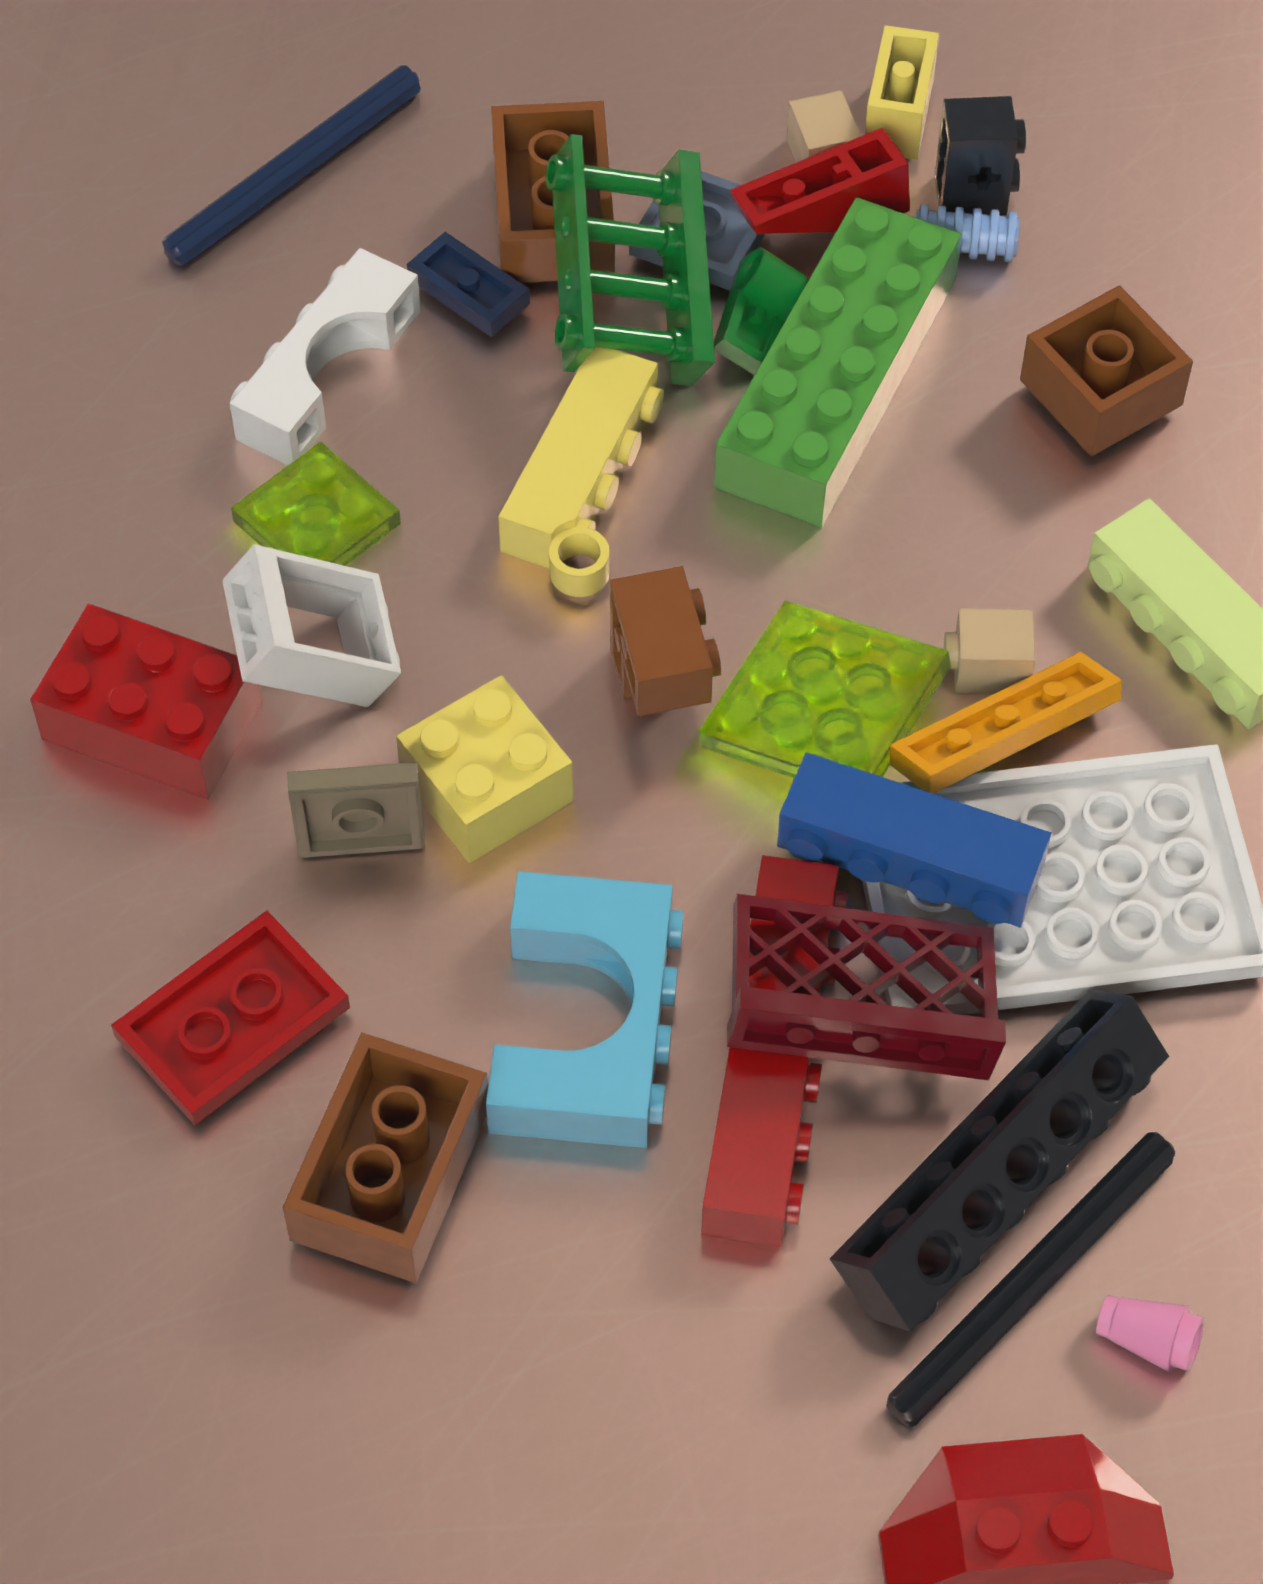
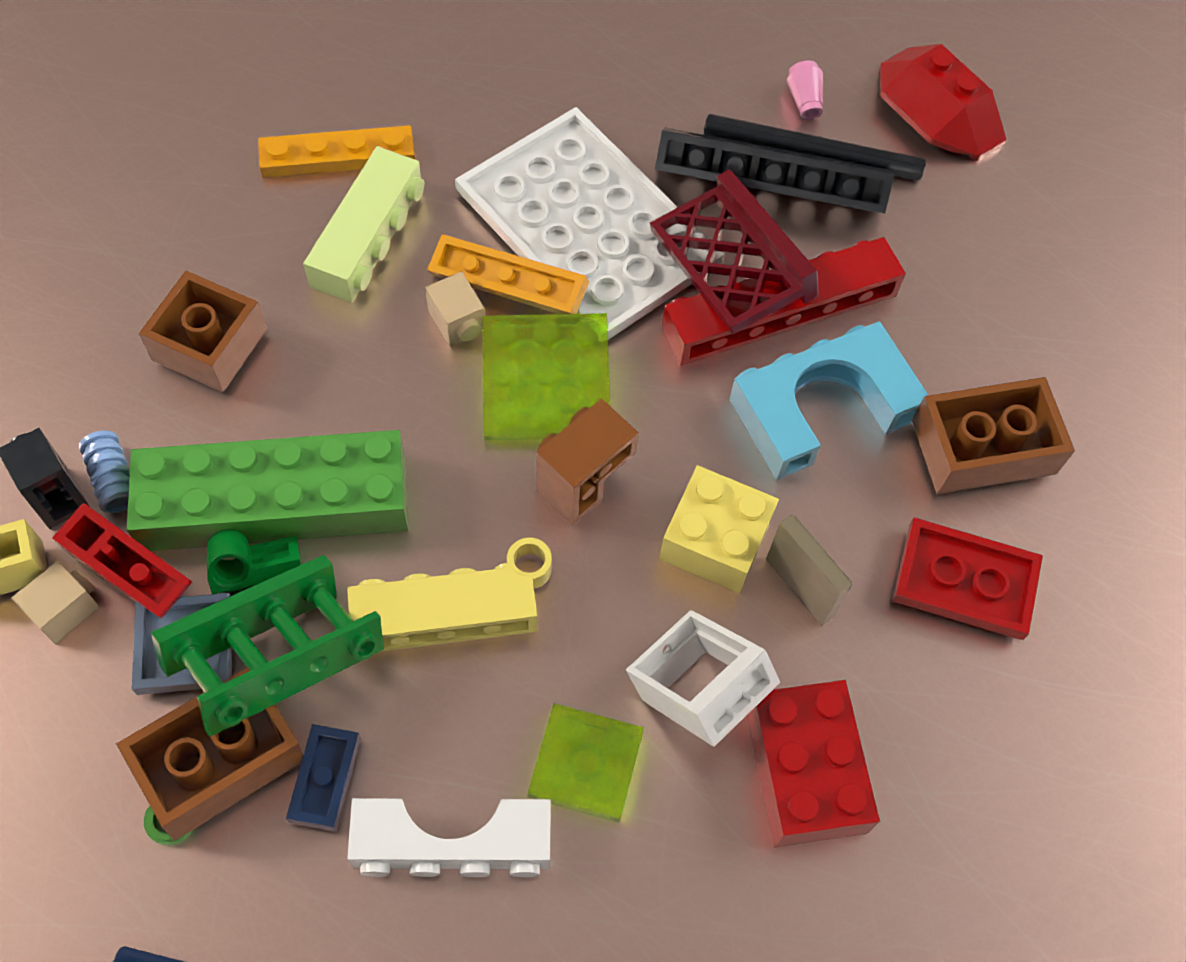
camera: 125 degrees left, 5 degrees up
blue brick [777,752,1052,928] -> none

